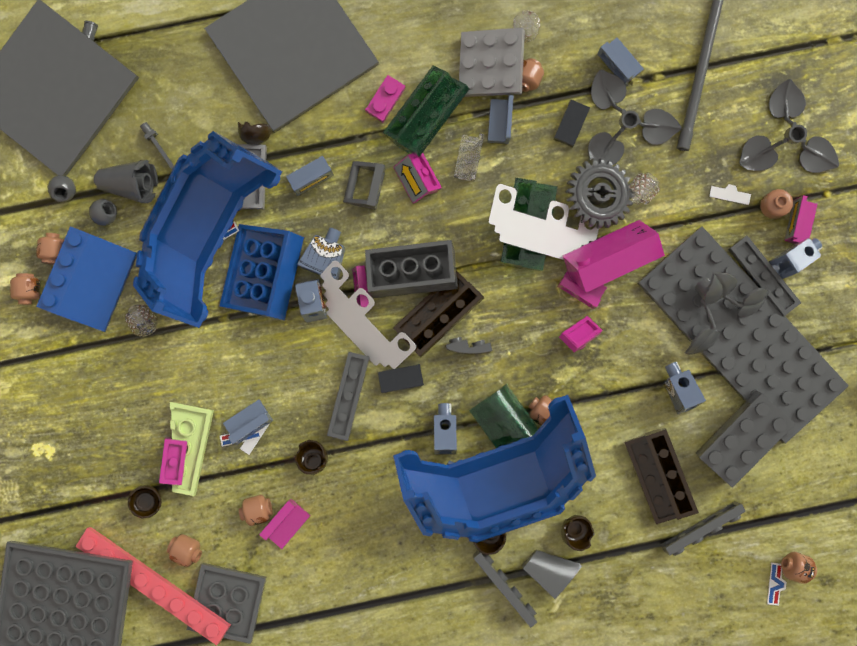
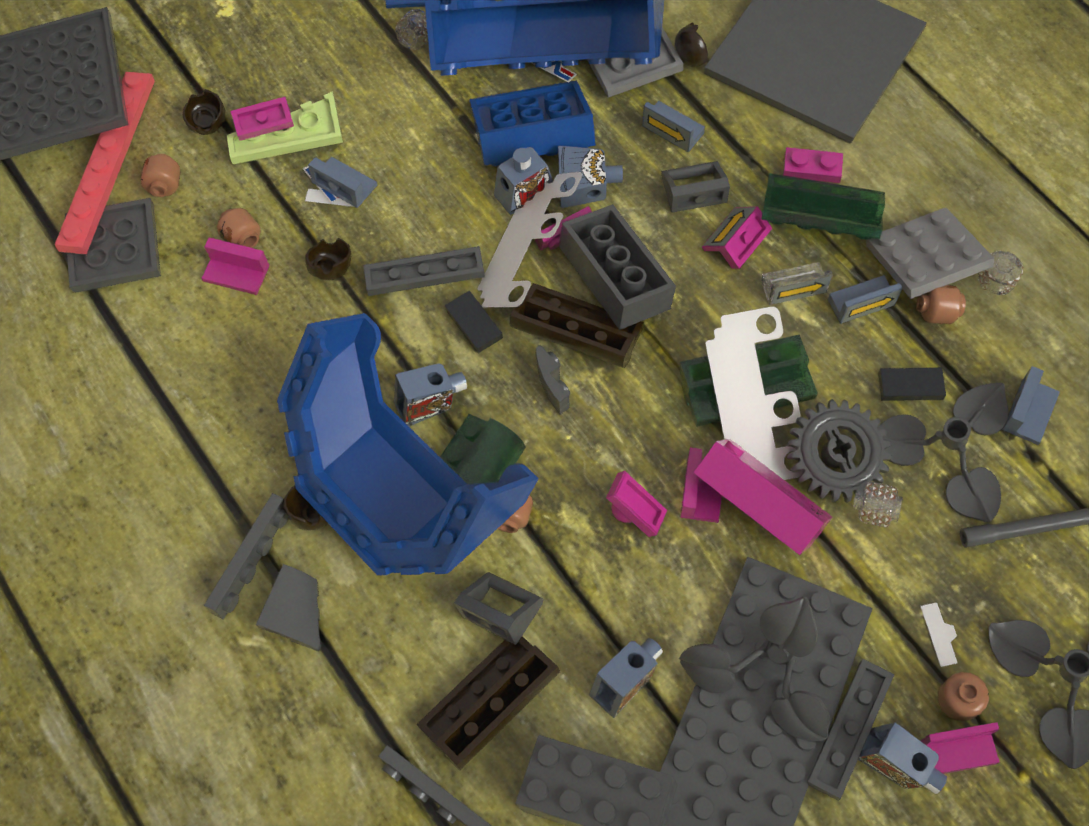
camera: 65 degrees right, 20 degrees down
dark brown hair [561,515,595,551] -> none
none -> dark grey tile [454,572,543,645]

